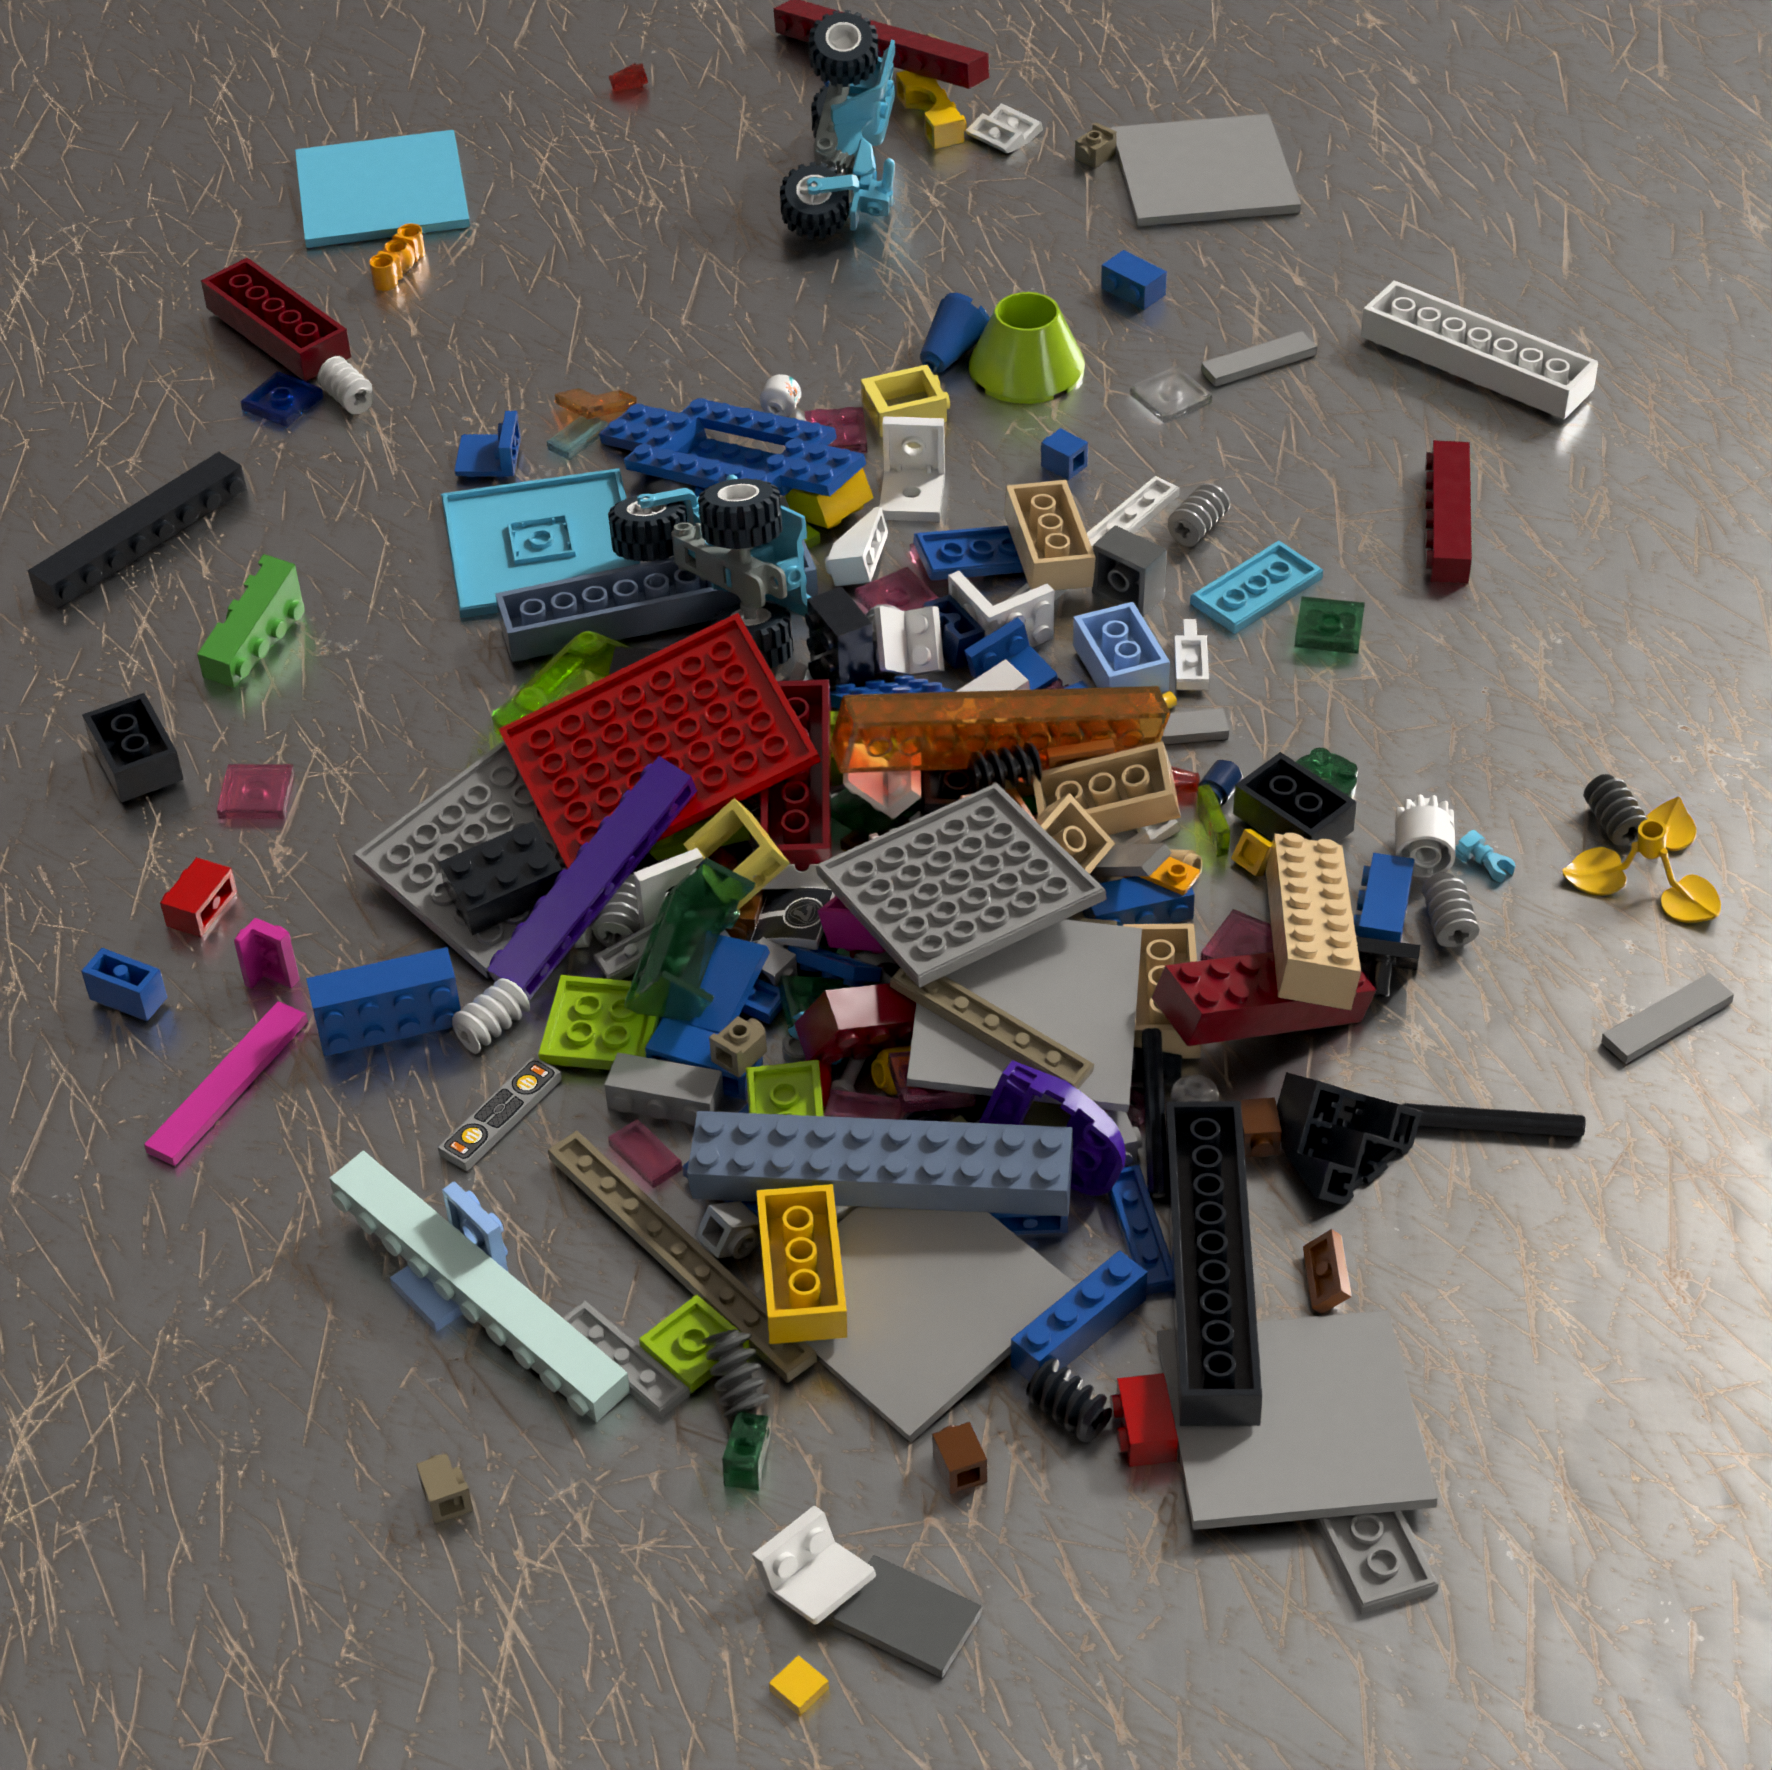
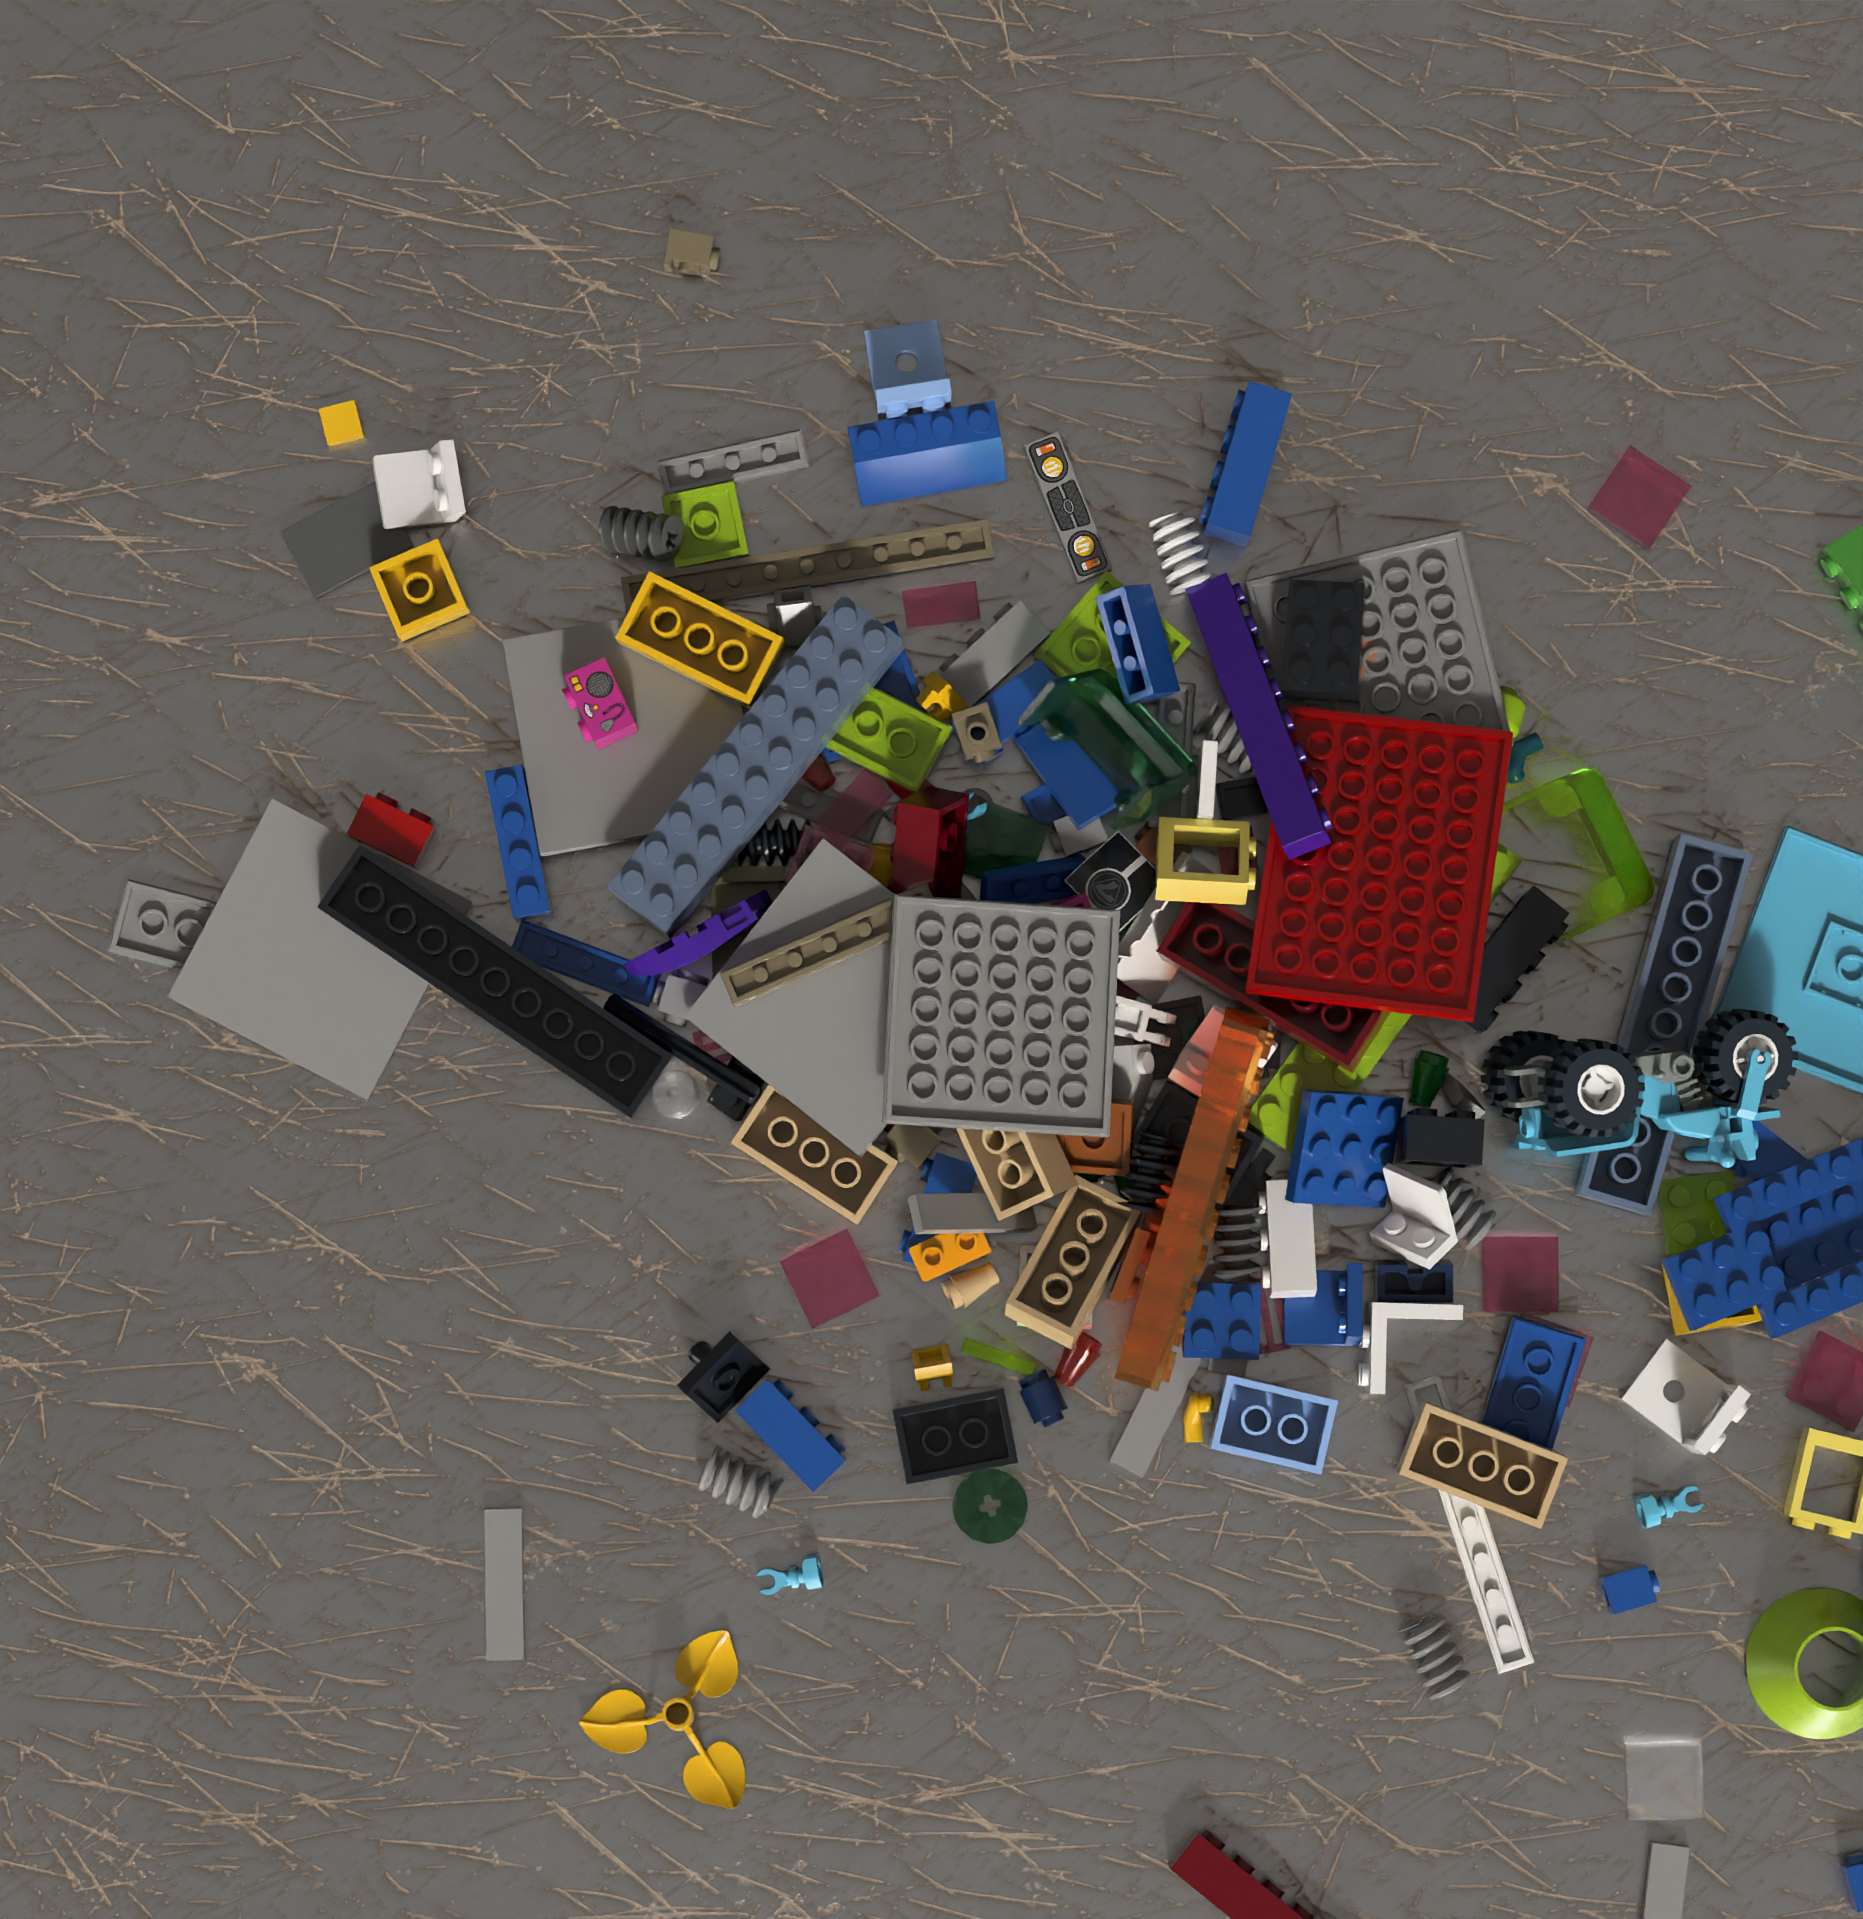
camera: 120 degrees right, 40 degrees up
blue brick [81,948,168,1021] -> none
black brick [82,693,184,802] -> none
dark pink tile [144,1001,308,1166] -> none
red brick [160,857,237,938] -> none
dark pink bracket [234,917,300,989] -> none
light aqua brick [329,1150,630,1423] -> none
clear green leg [722,1412,771,1491] -> none
white slope [825,506,888,586] -> none
reddish brown brick [932,1422,987,1494] -> none
black piece [1026,1358,1112,1442] -> none
dark grey brick [1092,525,1167,617] -> none
dark red brick [1152,952,1376,1046] -> none
white hinge [1174,619,1209,690] -> none
medium azure tile [1190,540,1324,634] -> none
reddish brown brick [1238,1097,1282,1157] -> none
tan brick [1266,833,1361,1010] -> none
black brick [1277,1072,1423,1205] -> none
clear green plate [1294,596,1365,654] -> none
dark orange plate [1303,1229,1352,1314] -> none
white gear [1395,794,1455,877] -> none
black axle [1402,1103,1586,1137] -> none
dark grey piece [1583,774,1648,846] -> none
none -> yellow brick [369,538,471,642]
none -> dark pink brick [561,657,638,750]
none -> blue slope [848,401,1007,507]
none -> yellow tile [916,671,968,721]
none -> blue brick [1096,584,1181,705]
none -> medium azure piece [1633,1486,1704,1529]

